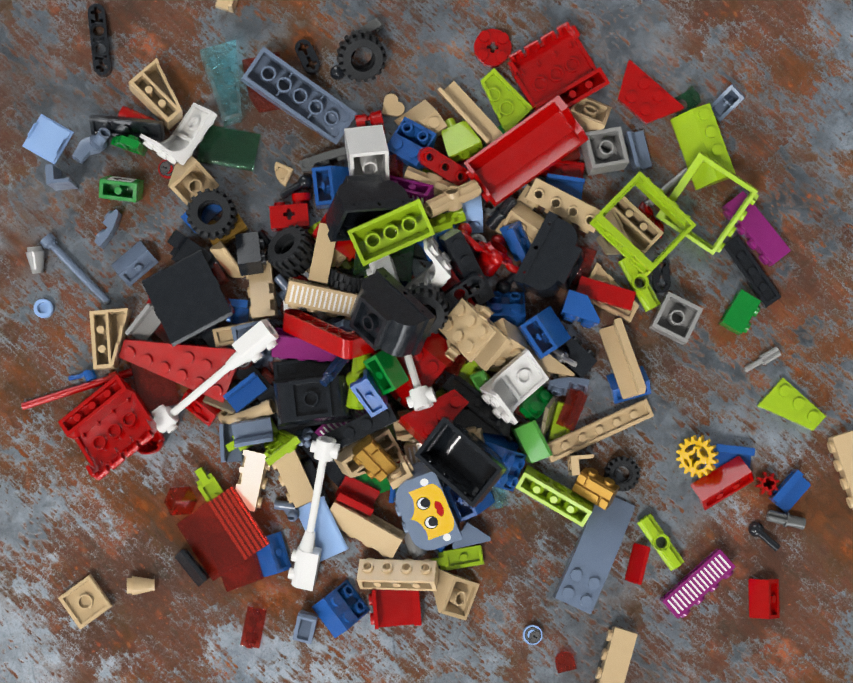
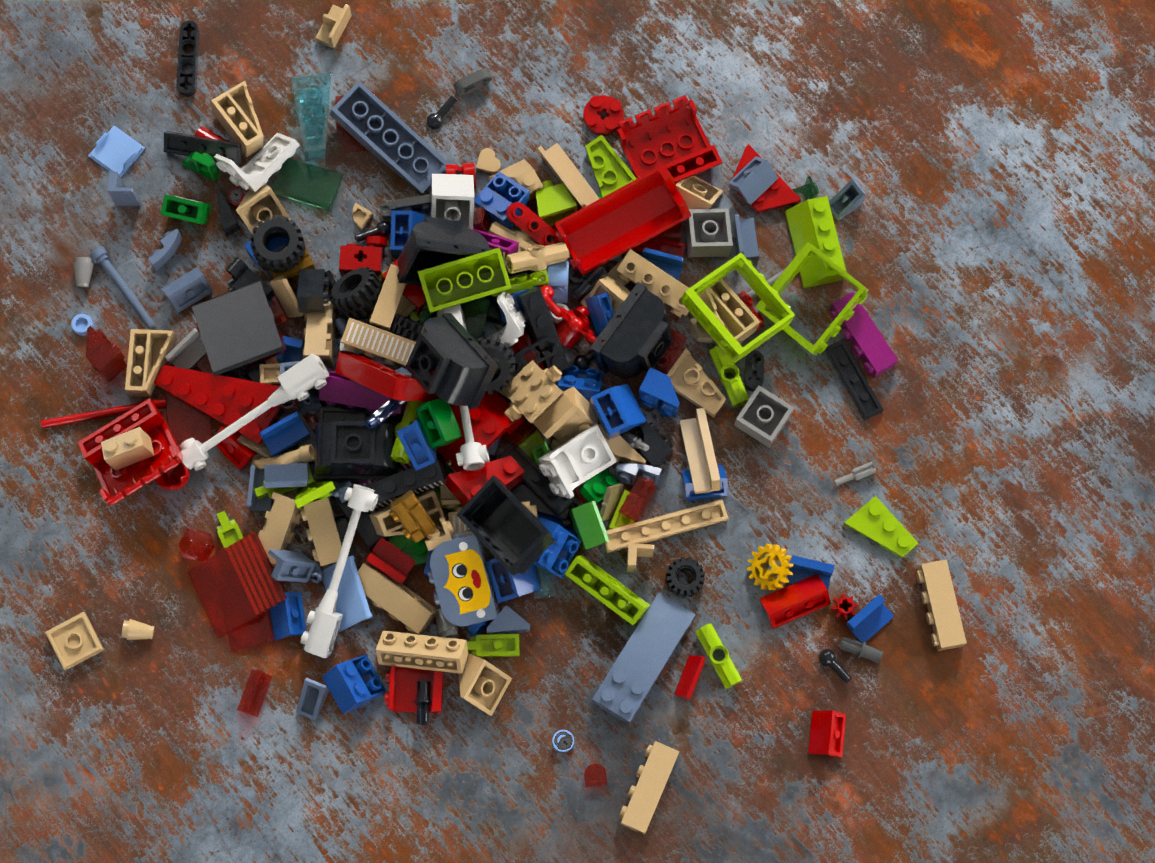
camera: 10 degrees right, 10 degrees down
blue hand [68,370,97,382] -> none
sand blue arm [72,128,110,164] -> none
black slope [175,548,209,586] -> none
black beam [295,39,321,75] -> none
black tyre [337,30,387,83] -> none
pearl gold brick [572,467,620,510] -> none
red tile [576,276,636,311] -> none
magenta brick [659,548,736,619] -> none
green brick [718,289,761,335] -> none
none -> clear red slope [86,326,127,383]
none -> tan brick [101,427,154,471]
none -> black slope [216,189,240,236]
none -> sand blue panel [268,549,316,582]
none -> black axle [414,680,432,725]
none -> sand blue panel [728,156,778,204]

